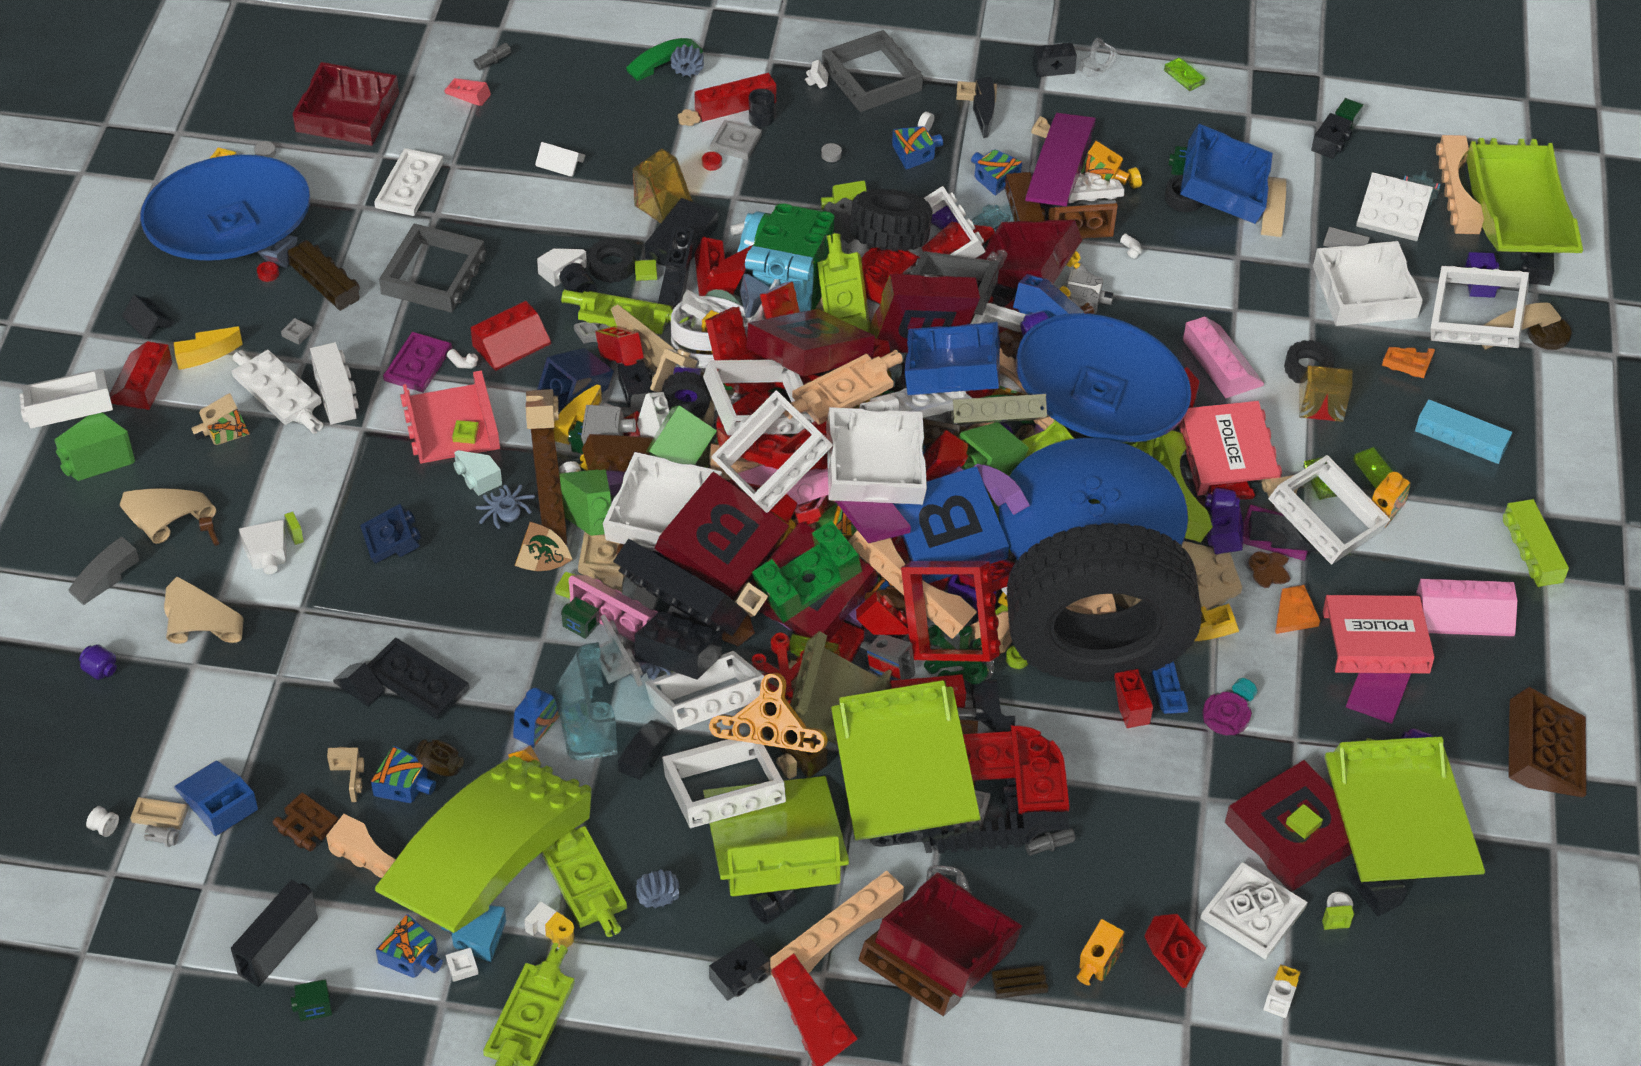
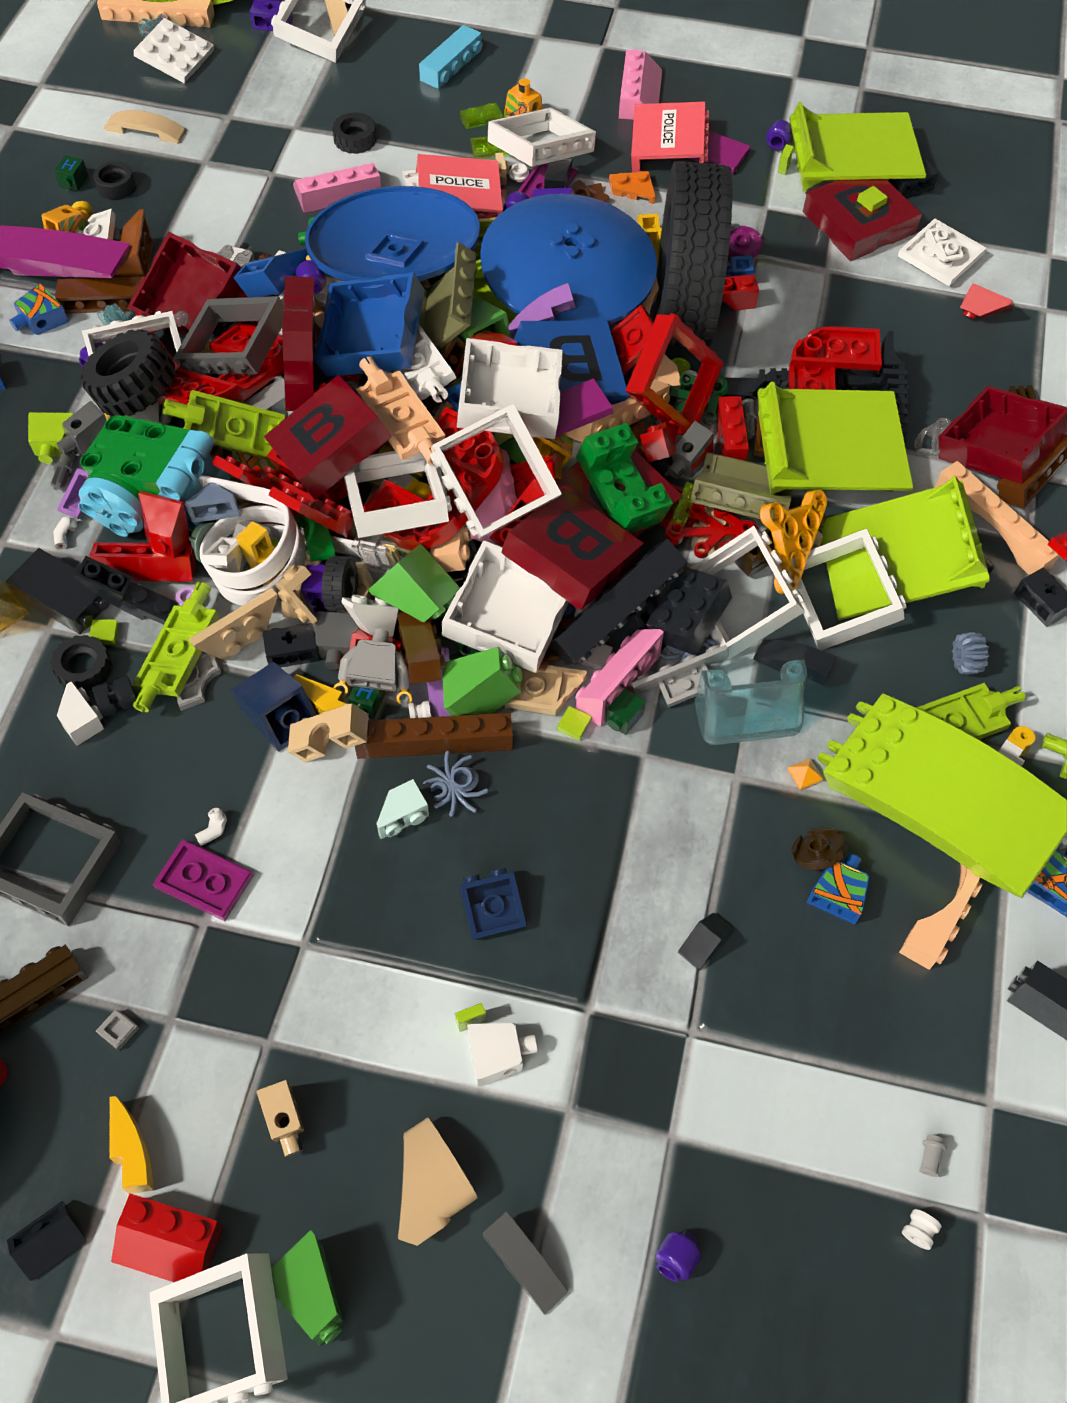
camera: 85 degrees left, 10 degrees up
tan tile [130,797,188,830] -> none
tan panel [164,577,244,644] -> none
blue slope [174,760,258,837] -> none
reddish brown hand [199,517,220,546] -> none
white plate [232,350,323,434] -> none
reddish brown plate [273,792,339,852] -> none
white brick [310,342,359,425] -> none
tan bracket [327,747,364,802] -> none
black plate [367,637,470,720] -> none
coral panel [400,371,500,464] -> none
lime tile [452,420,479,444] -> none
slope [471,301,551,371] -> none
blue torso [513,688,560,748] -> none
shield [515,522,572,571] -> none
red brick [595,326,644,366] -> none
tan brick [733,582,768,617] -> none
light orange torso [1077,919,1124,986] -> none
white arm [1120,234,1142,259] -> none
blue tile [1180,124,1273,224] -> none
white leg [1263,964,1301,1018] -> none
clear yellow slope [1299,366,1352,422] -> none
black brick [1311,113,1353,159] -> none
white tile [1313,241,1423,326] -> none
lime tile [1322,905,1354,930] -> none
light grey tile [1323,227,1370,247] -> none
white plate [1327,892,1353,907] -> none
dark green brick [1335,98,1363,130] -> none
orange wing [1382,347,1435,378] -> none
lime brick [1503,499,1569,587] -> none
reddish brown slope [1509,687,1586,797] -> none

